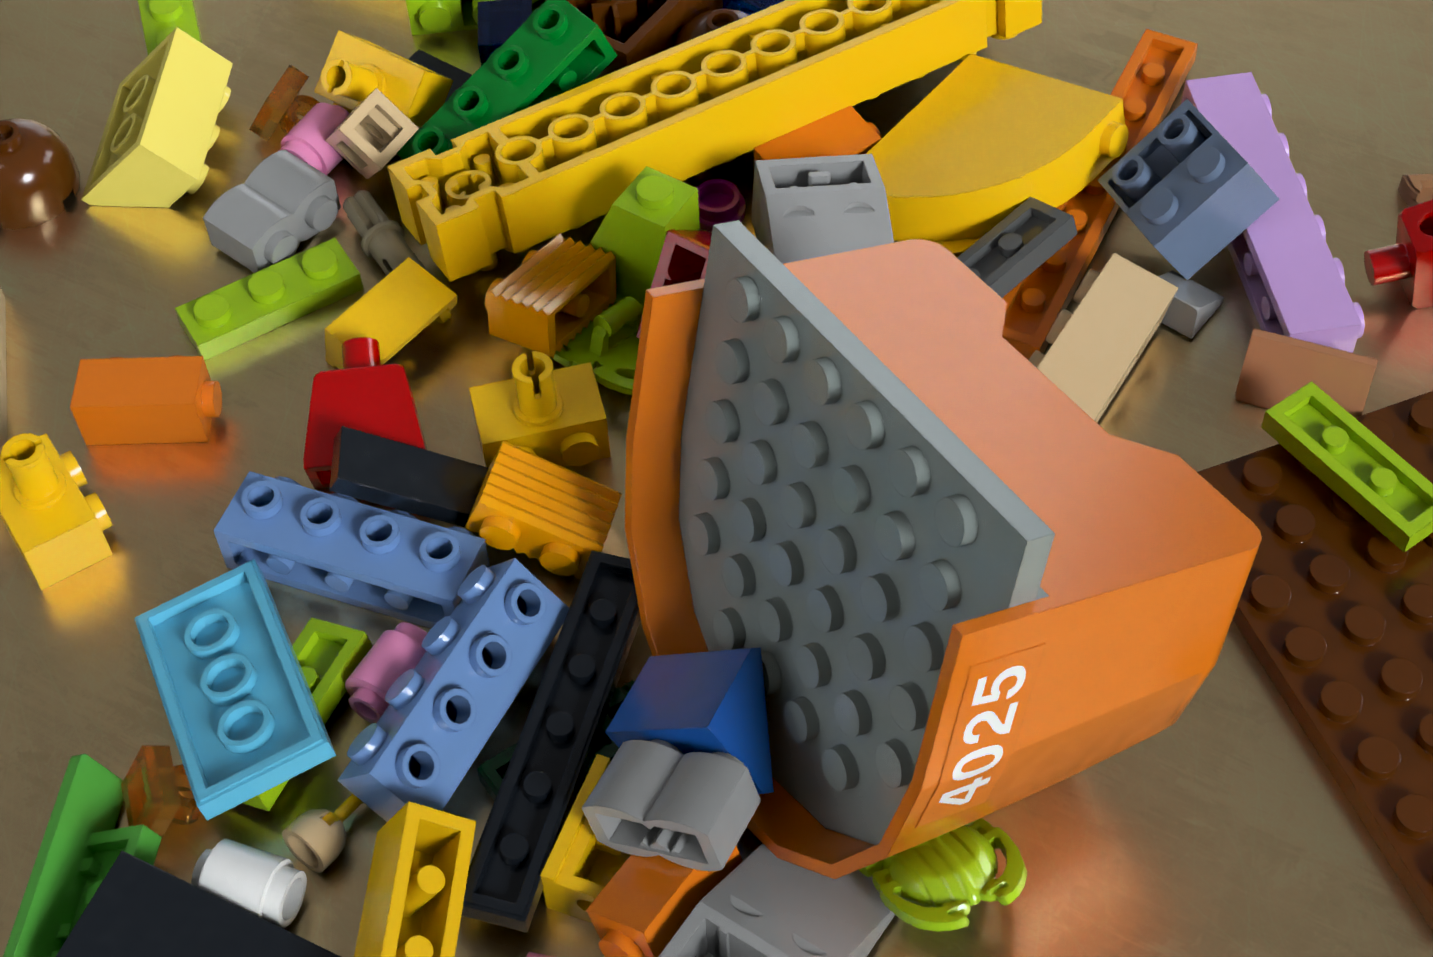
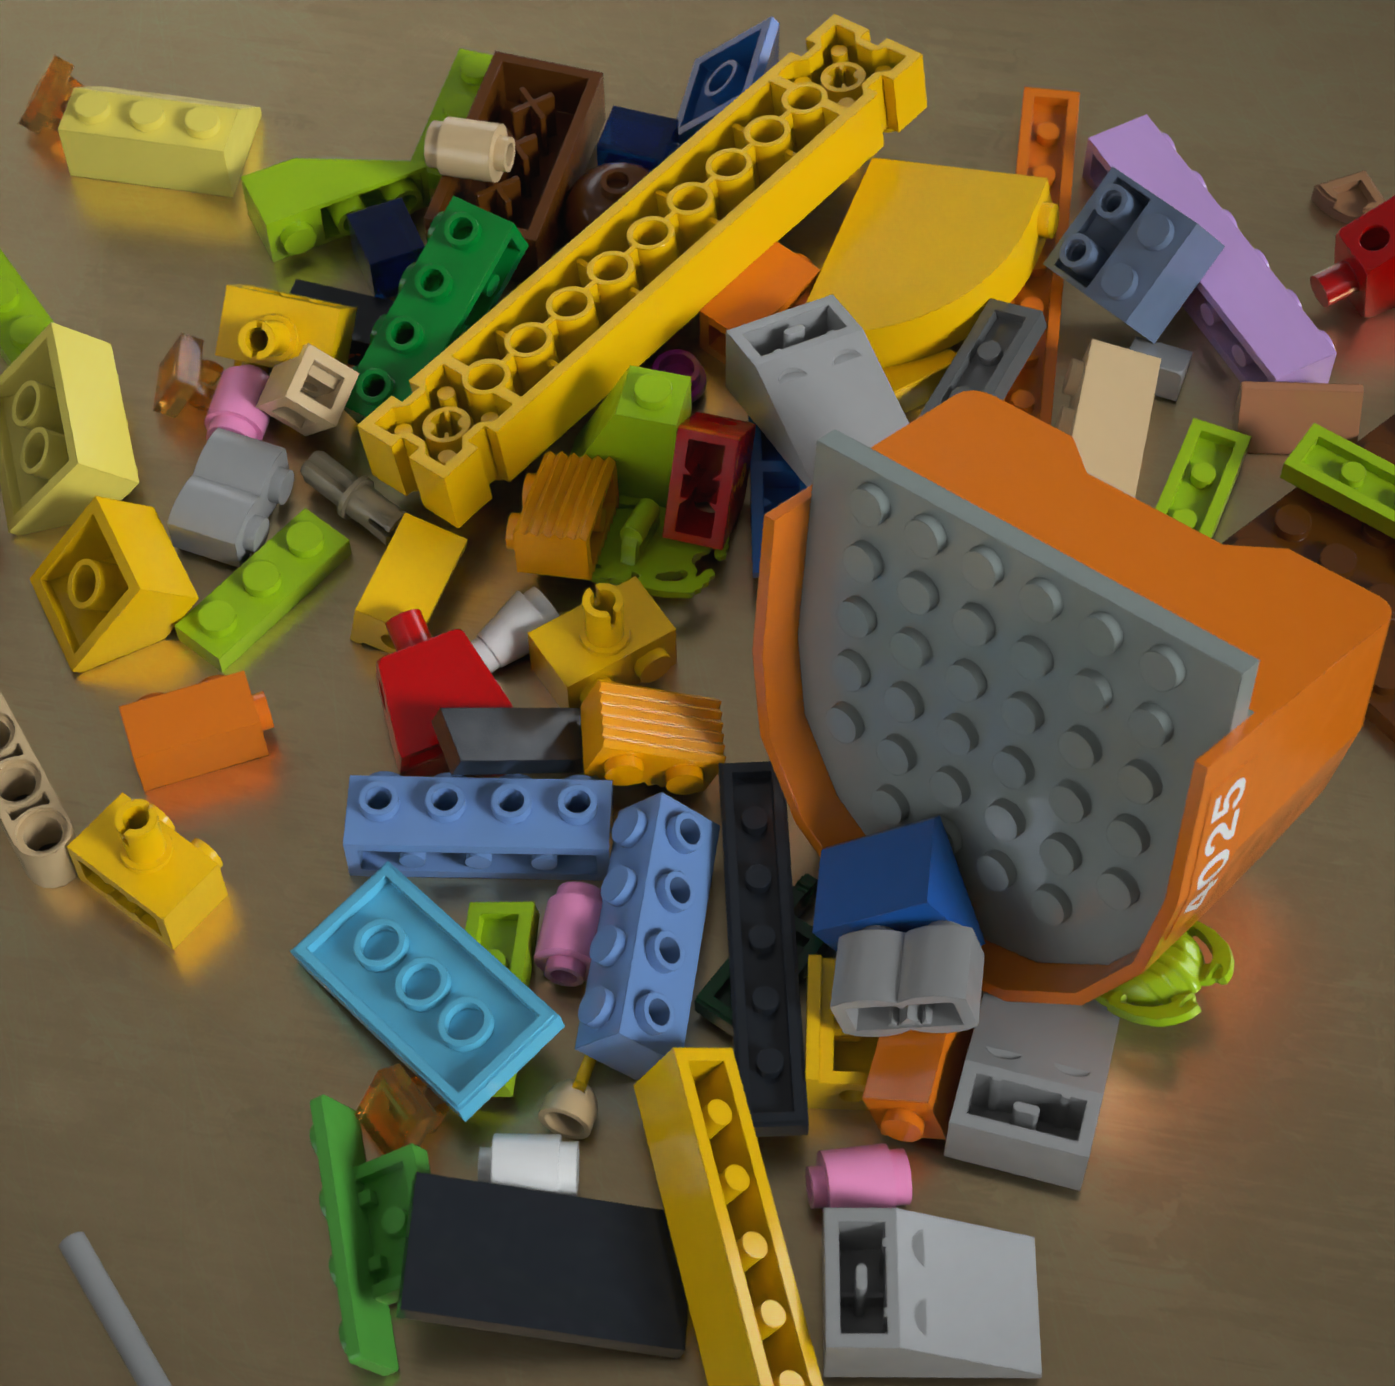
camera: 20 degrees left, 5 degrees up
none -> yellow slope [29,496,199,673]
none -> white cone [471,586,559,673]
none -> lime plate [1155,418,1251,538]

